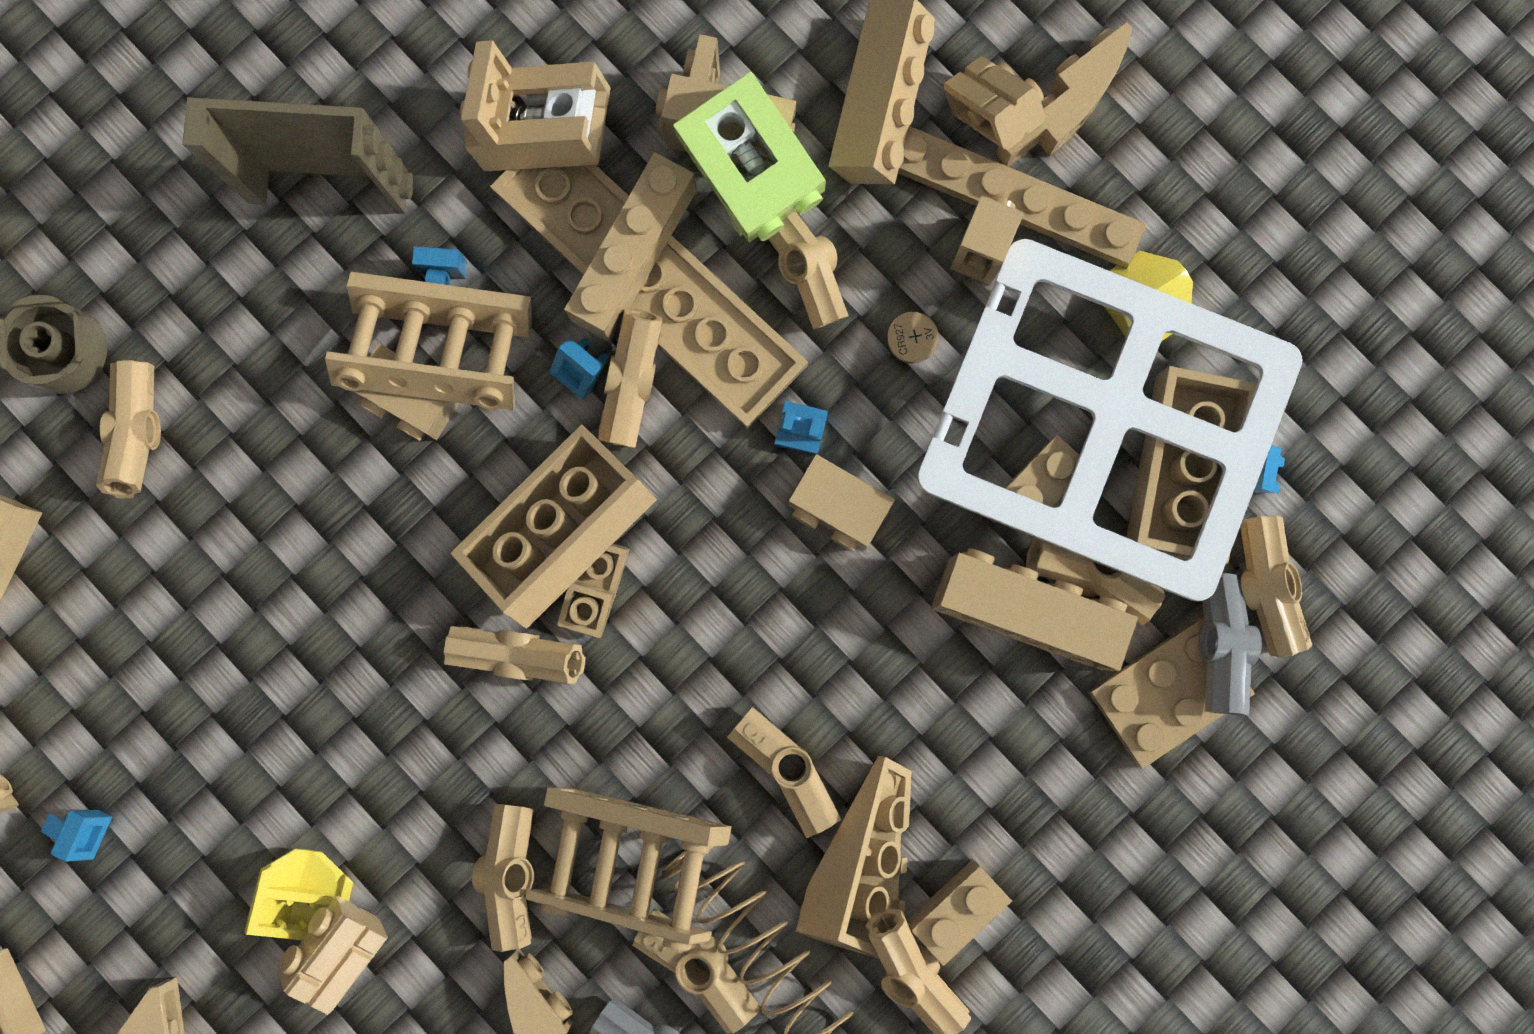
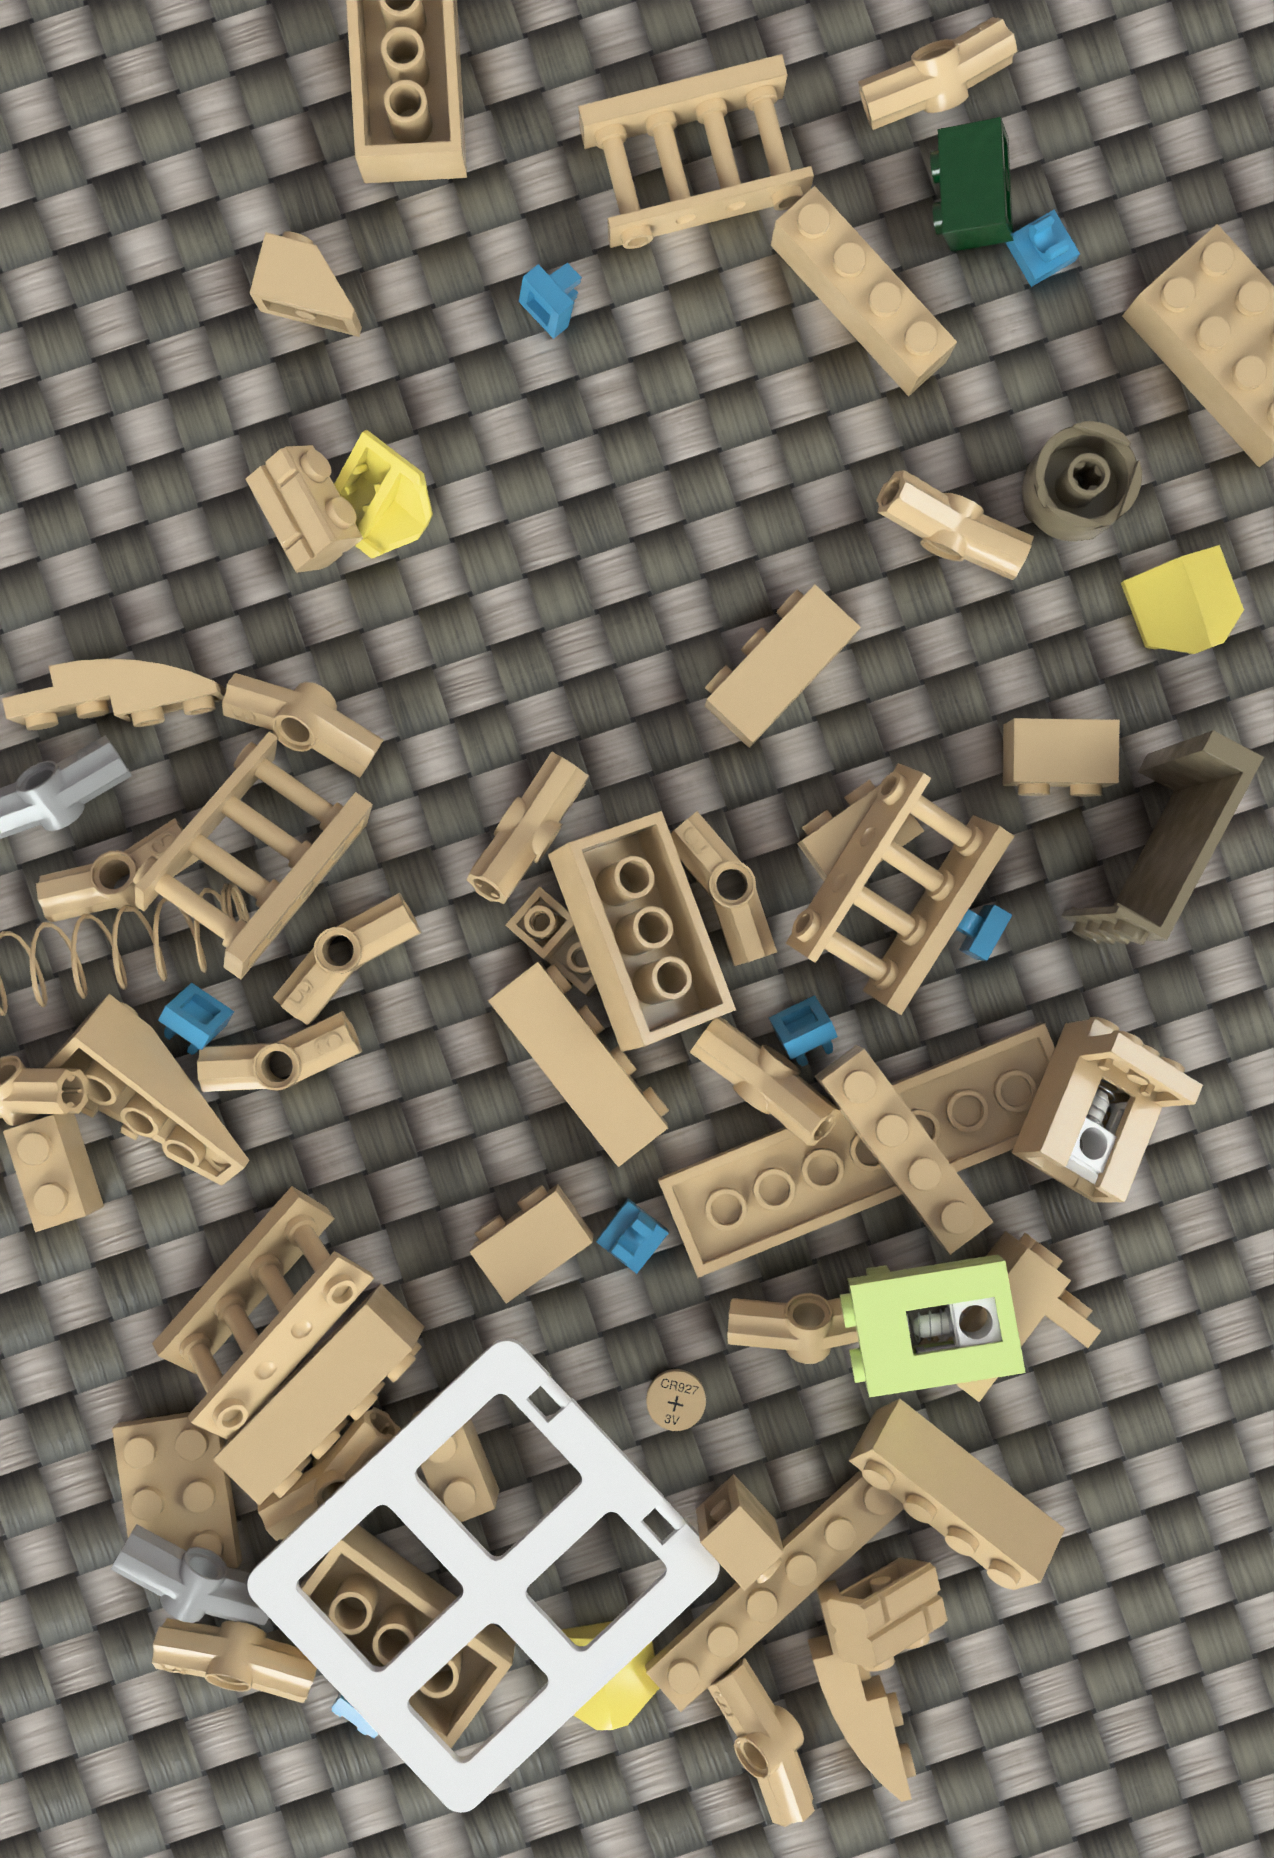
camera: 120 degrees right, 5 degrees up
none -> tan fence [152,1186,374,1441]
none -> dark azure tile [158,983,234,1055]
none -> tan piece [273,893,422,1026]
none -> tan brick [488,961,669,1167]
none -> tan piece [670,811,777,966]
none -> tan brick [705,584,861,748]
none -> tan piece [708,1658,815,1827]
none -> tan brick [1003,718,1120,797]
none -> light yellow slope [1121,545,1244,654]

